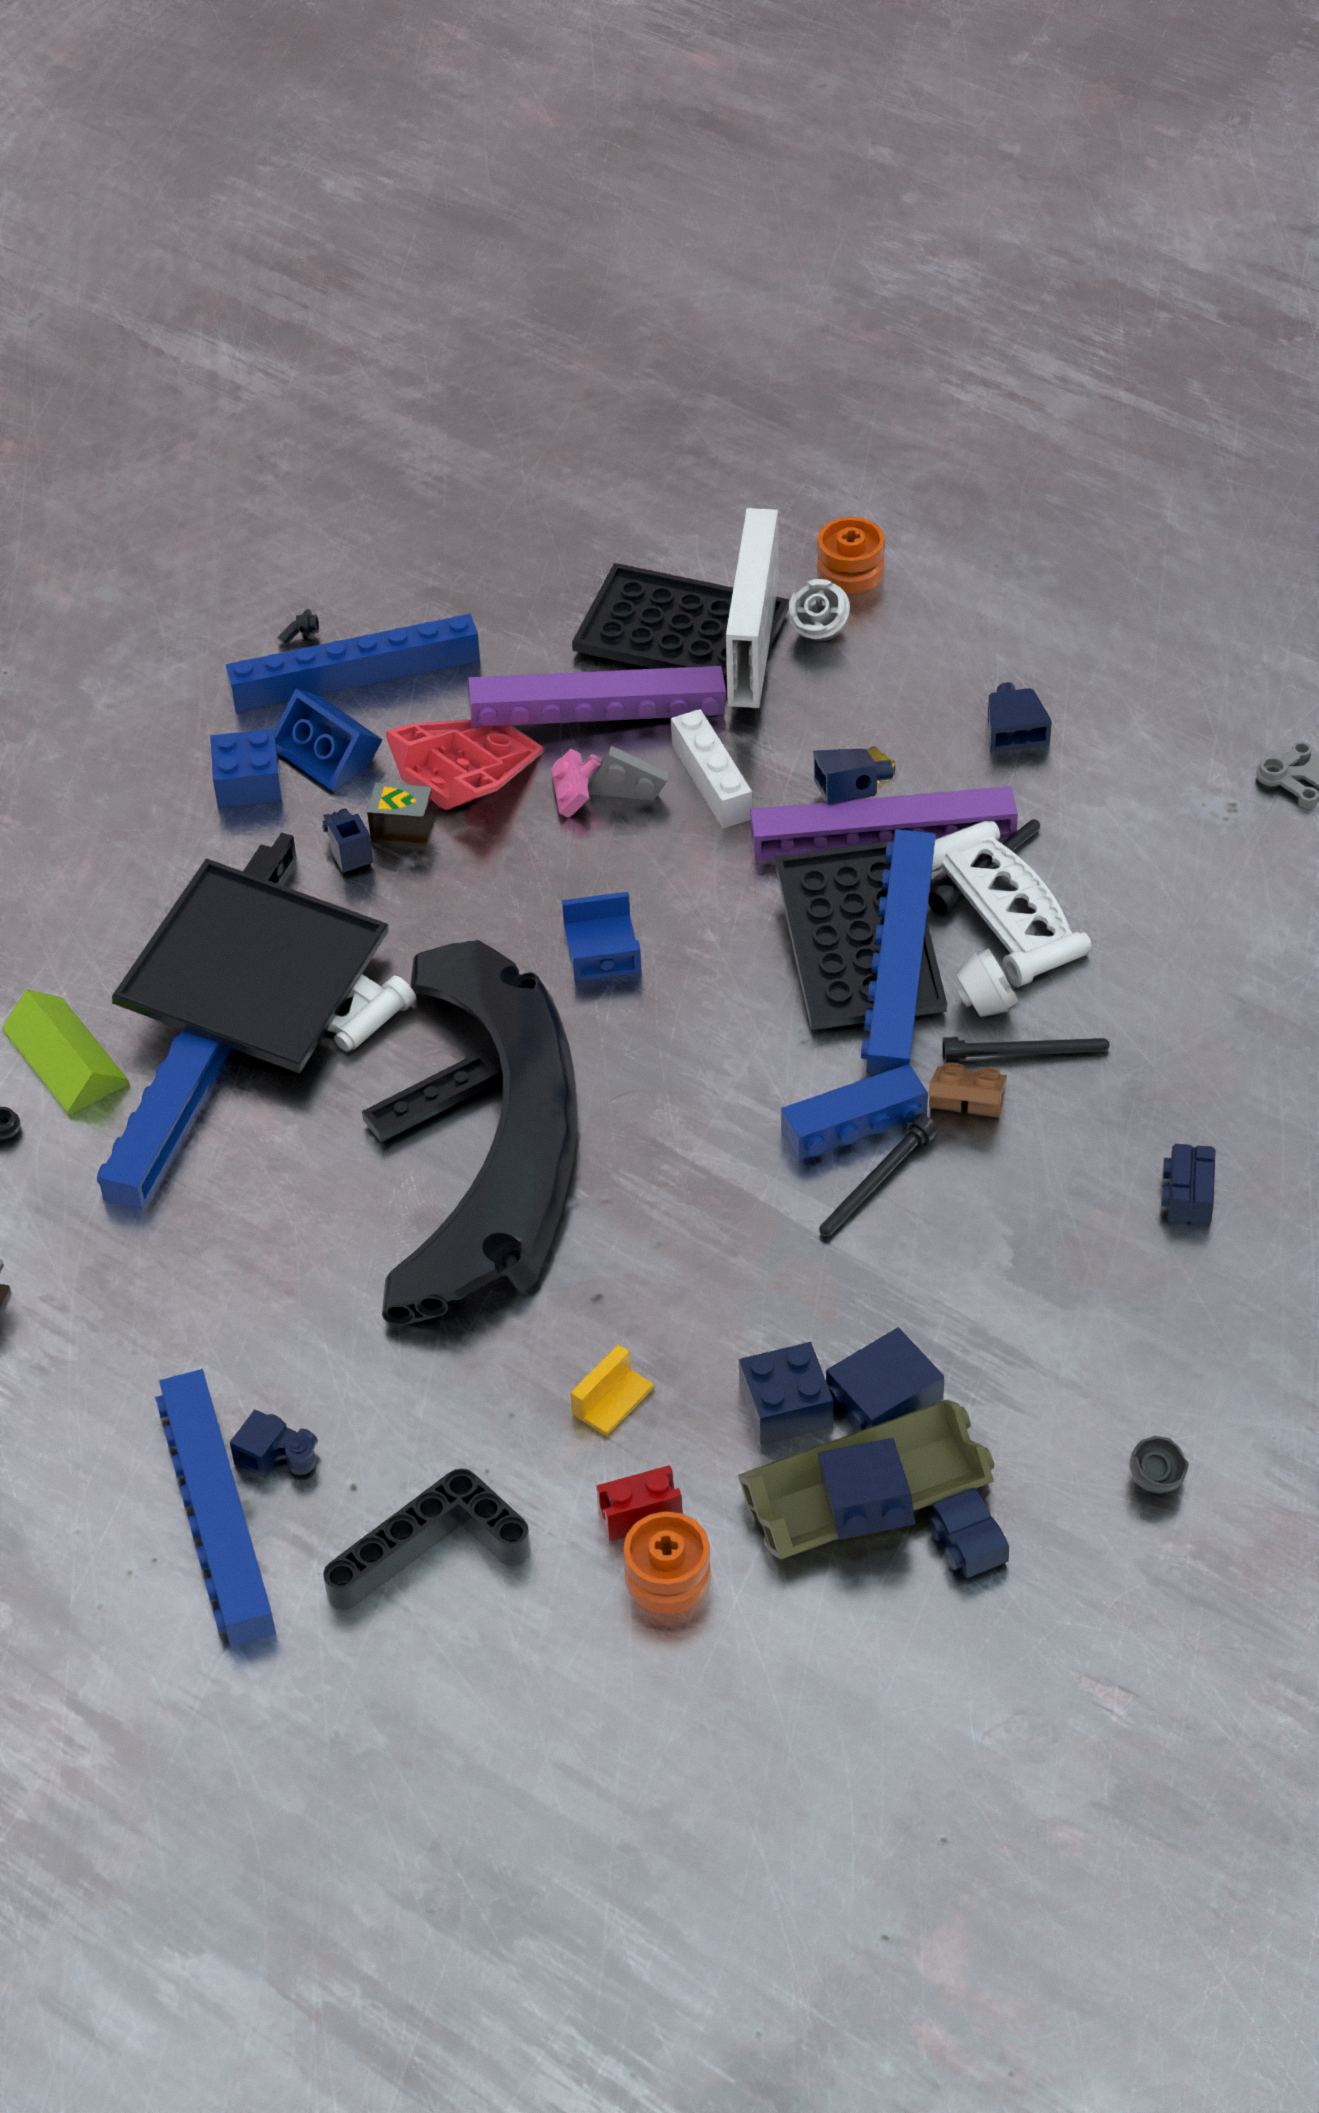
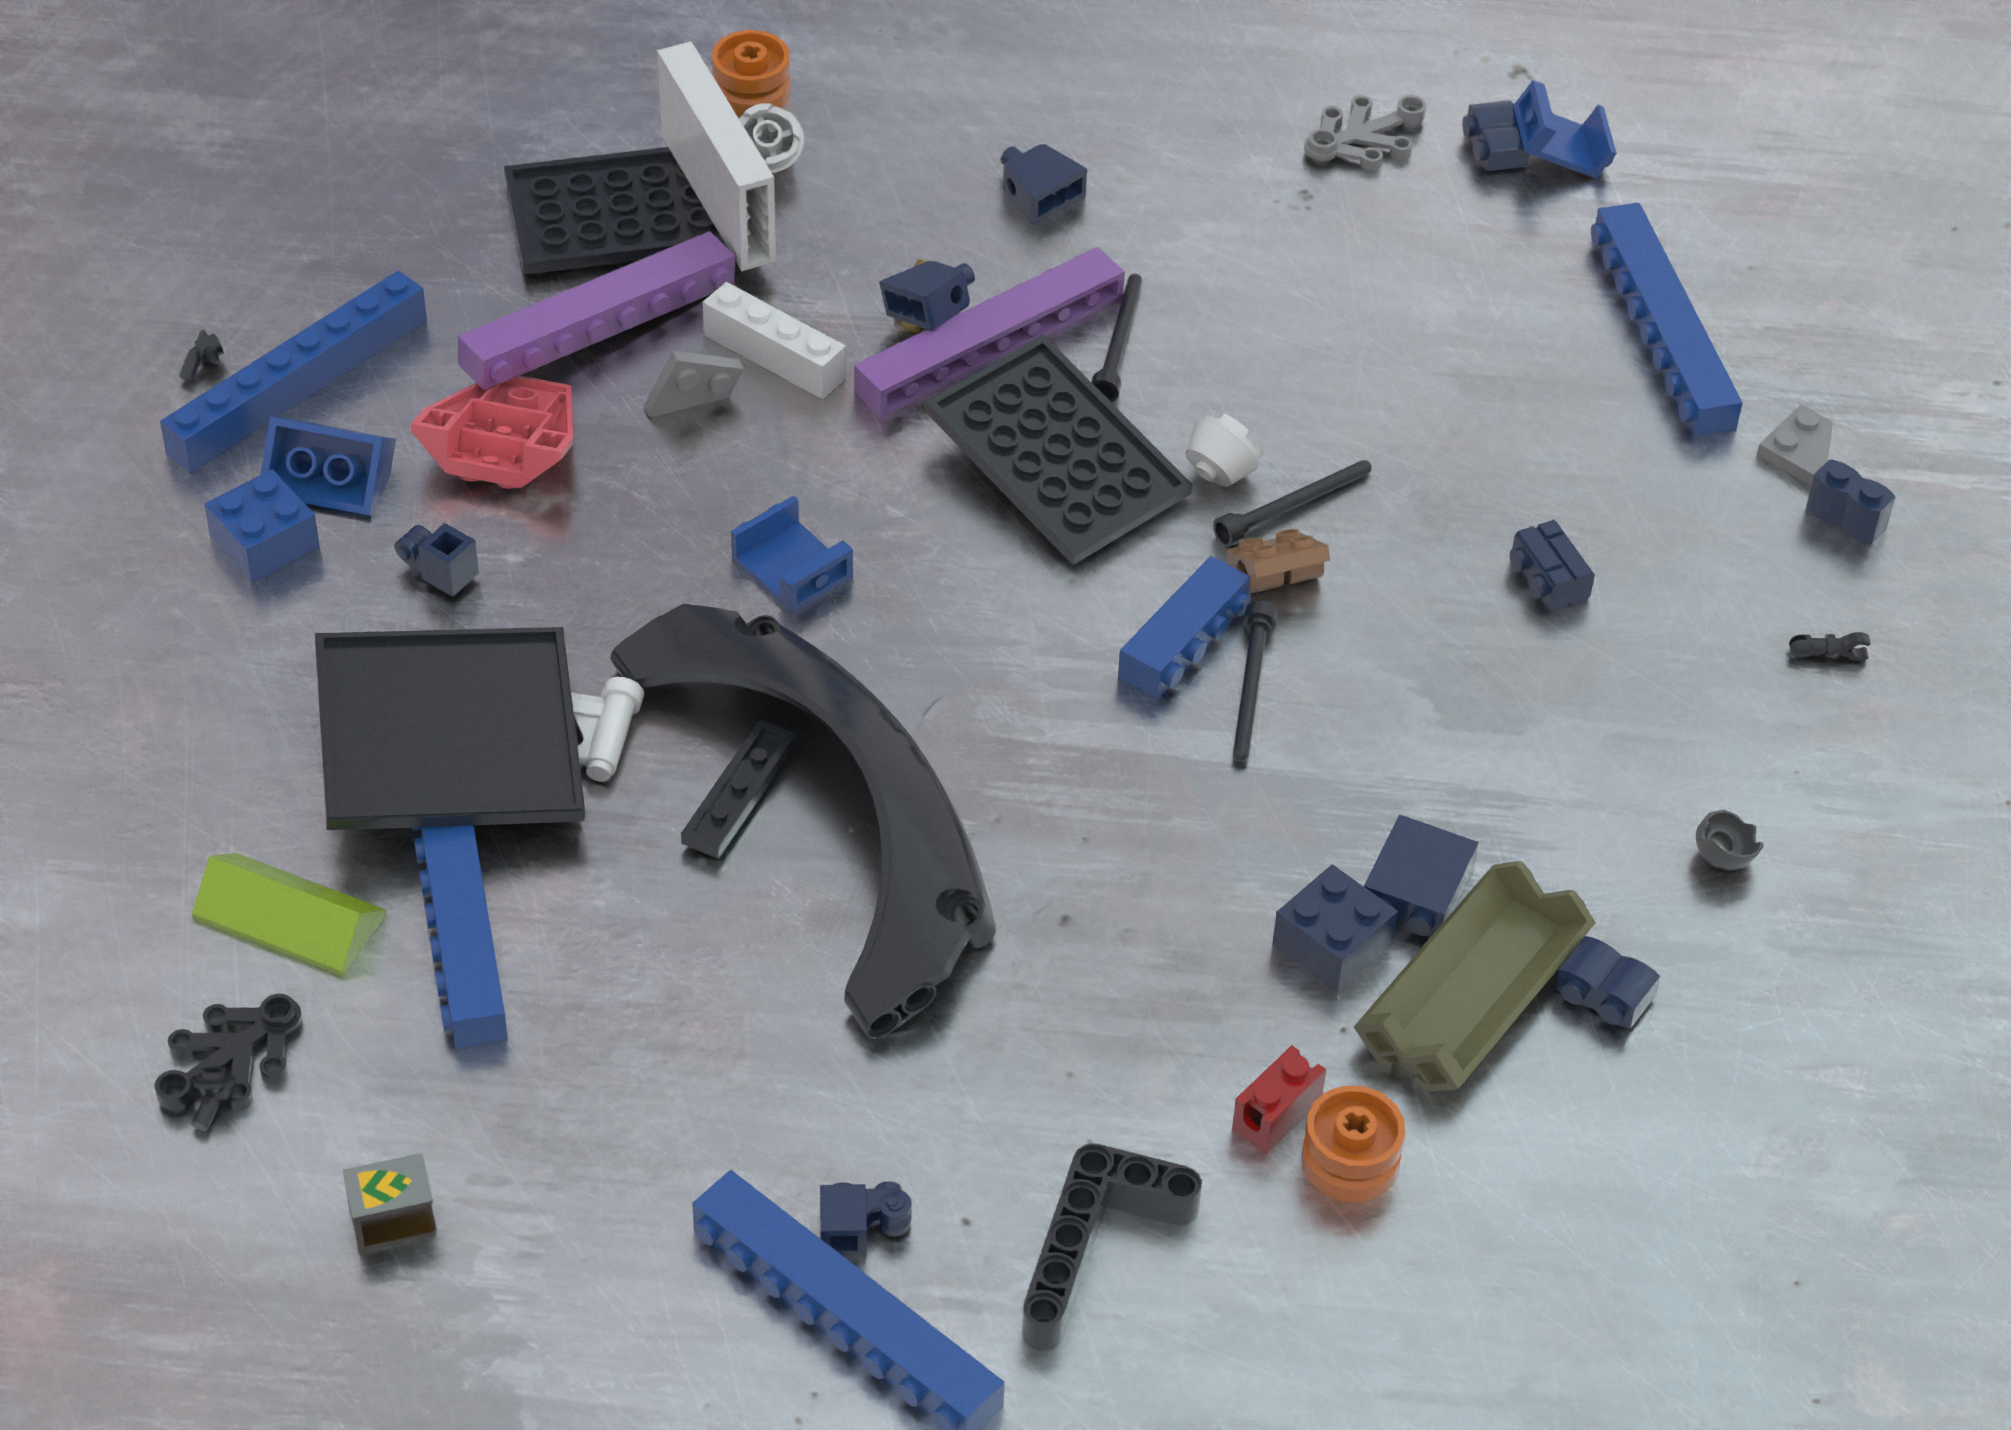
camera: 35 degrees left, 0 degrees up
black panel [243,832,297,885] -> none
piece [367,782,434,847] -> none
bright pink plate [551,749,601,818] -> none
yellow panel [570,1344,654,1437] -> none
dark blue brick [818,1438,916,1540] -> none
blue brick [861,829,936,1075] -> none
white piece [932,821,1092,987] -> none

